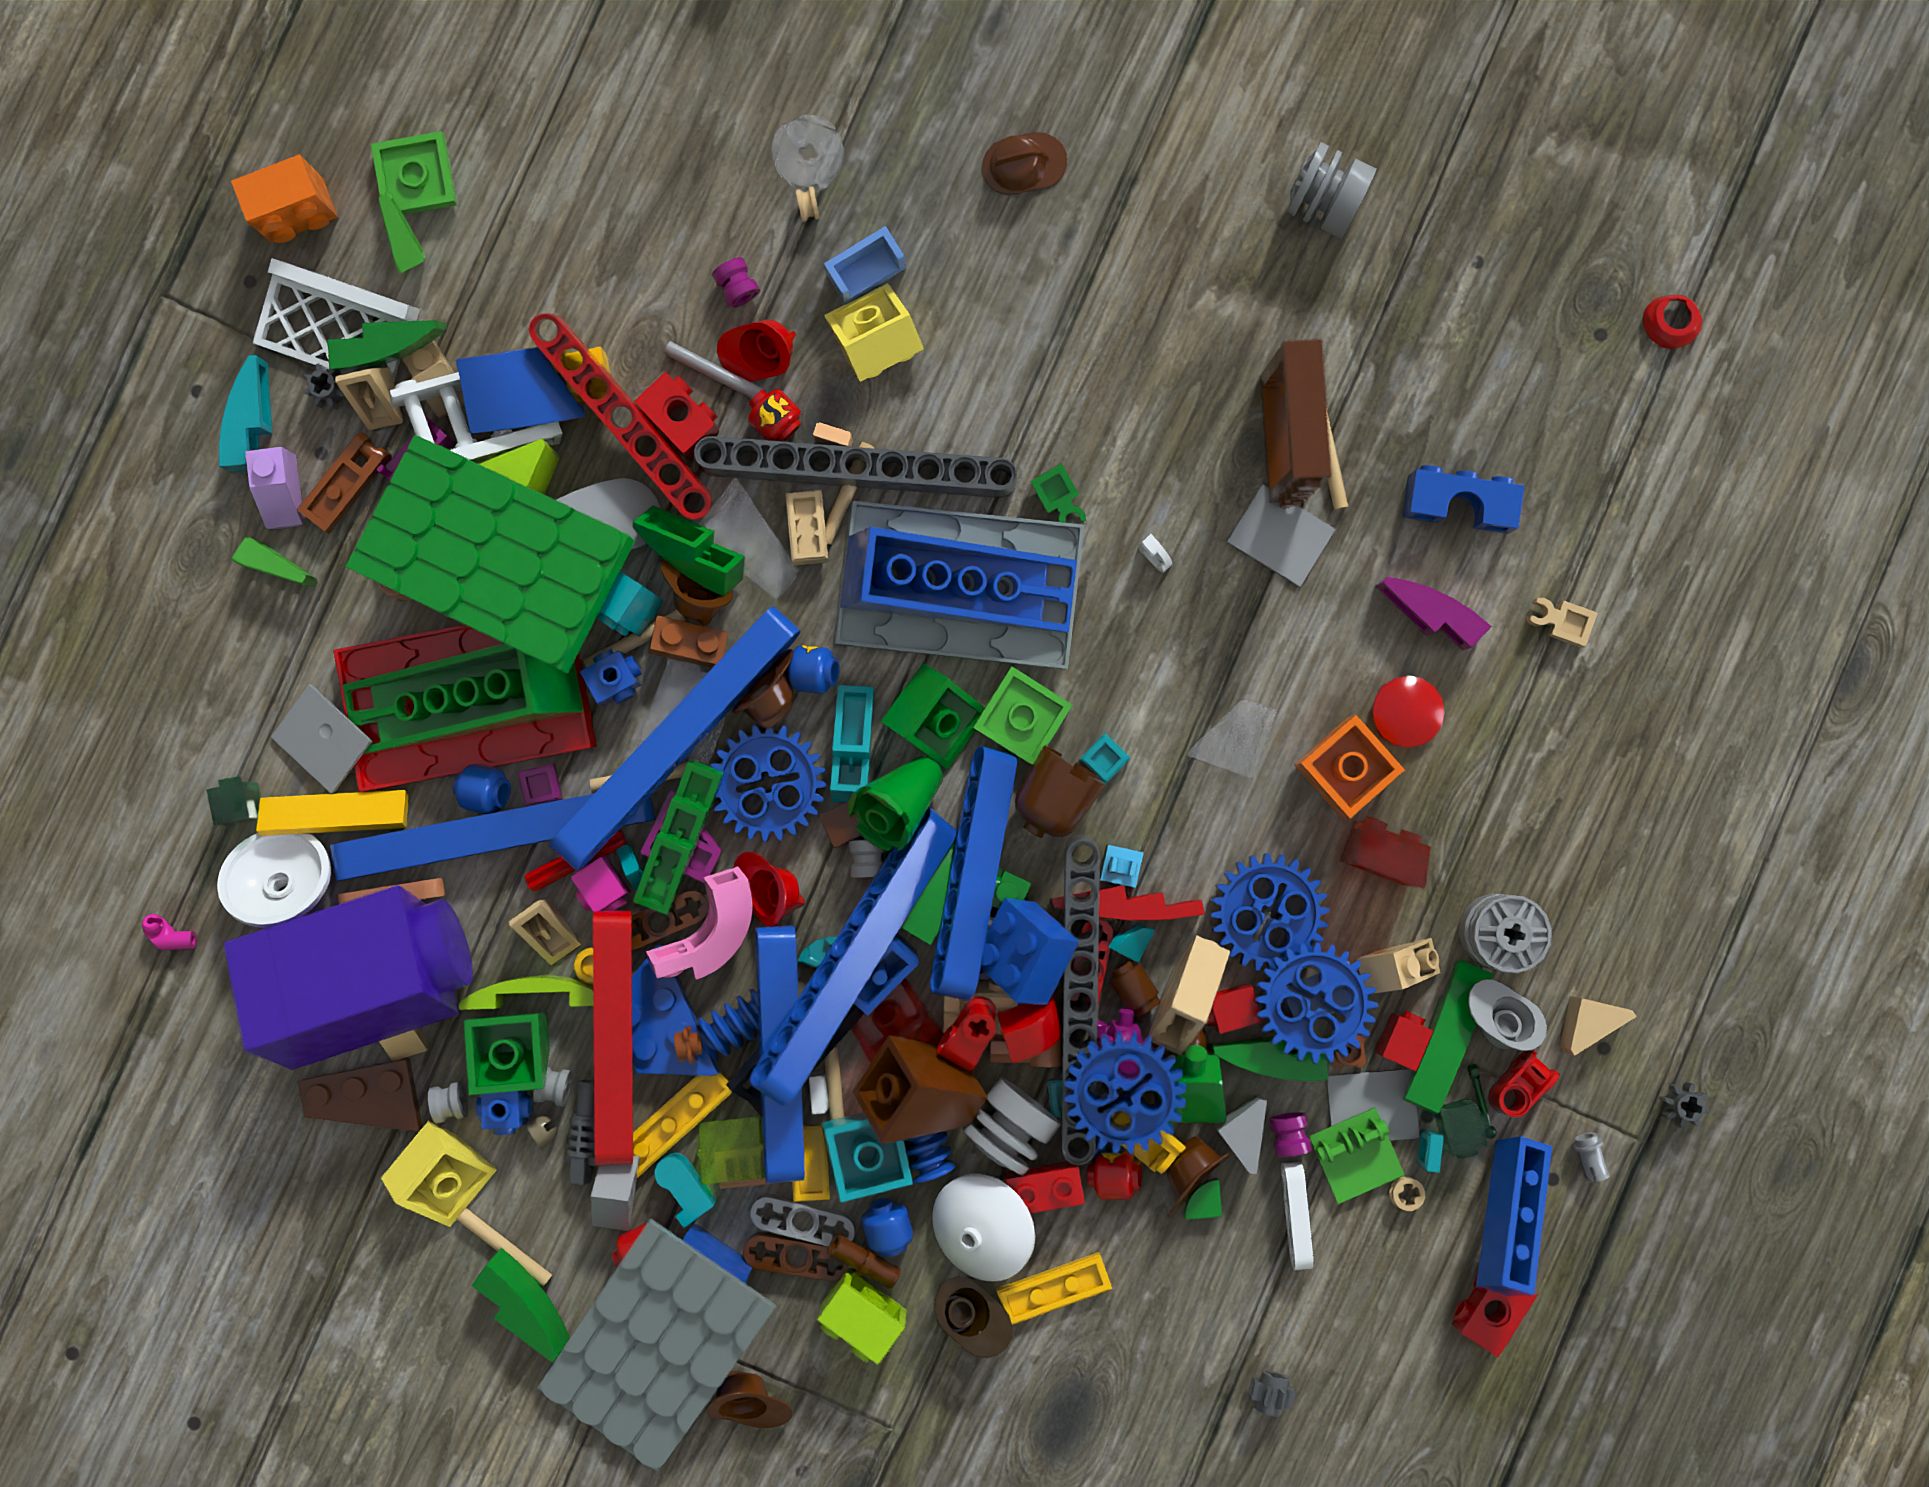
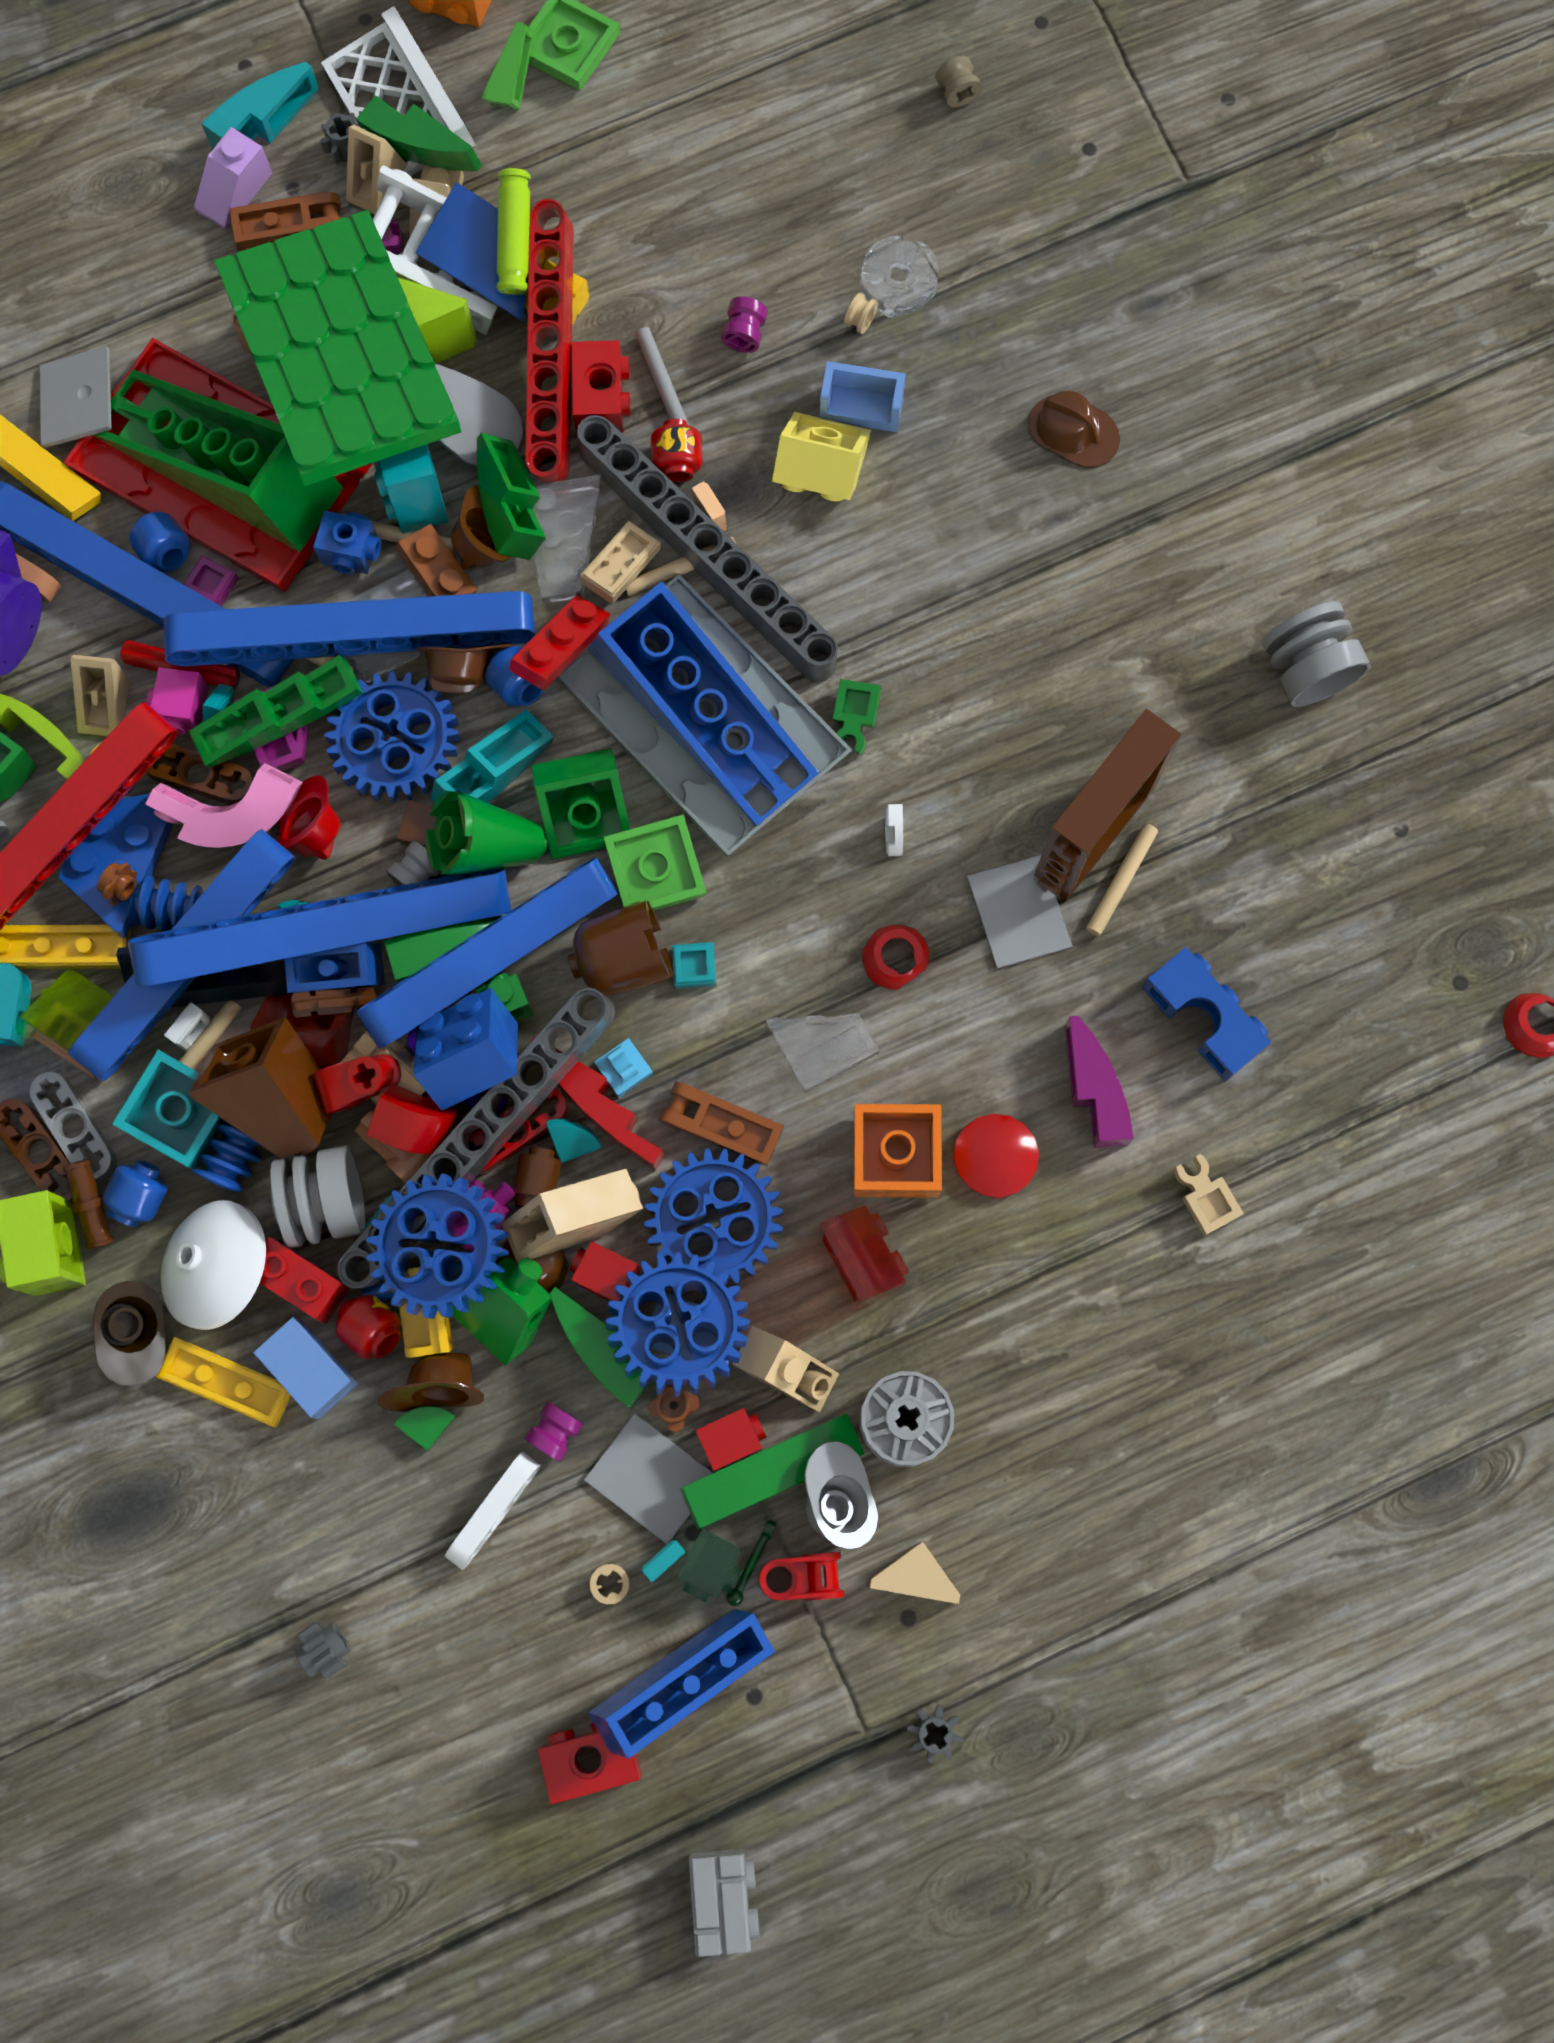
camera: 50 degrees right, 10 degrees down
bright green slope [231,537,318,587] -> none
red piece [717,319,796,382] -> none
yellow tile [792,1124,831,1202] -> none
light grey slope [1213,1095,1267,1174] -> none
bright green hinge [1309,1107,1405,1204] -> none
light grey pin [1573,1132,1610,1183] -> none
none -> medium blue panel [253,1316,359,1419]
none -> reddish brown axle [291,986,376,1017]
none -> lime axle [496,168,531,295]
none -> red plate [509,594,611,691]
none -> dark orange plate [658,1081,784,1167]
none -> light grey brick [689,1849,760,1957]
none -> red piece [862,925,930,990]

